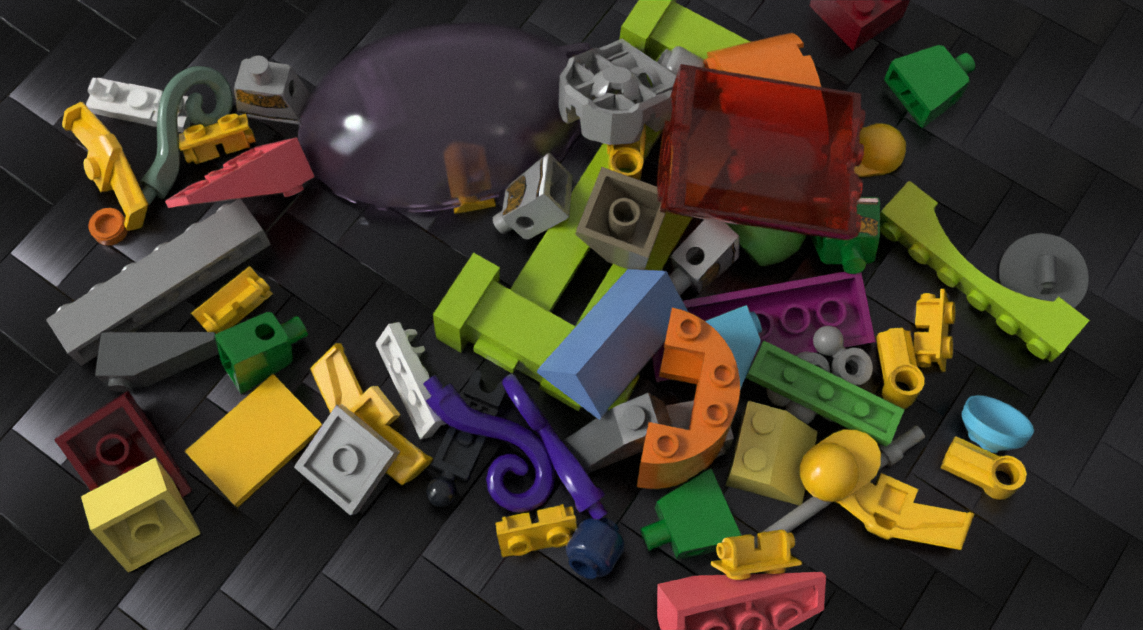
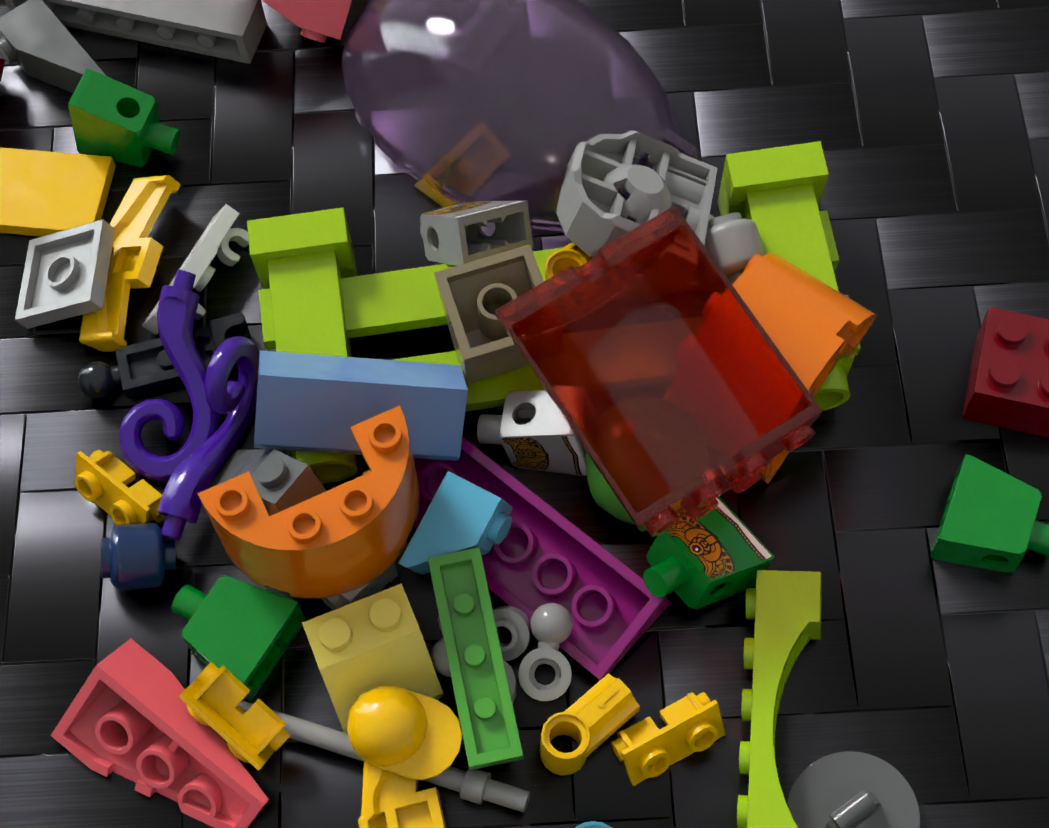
camera: 55 degrees right, 5 degrees down
yellow hinge [191,266,273,334] -> none
yellow cap [830,123,906,177] -> none

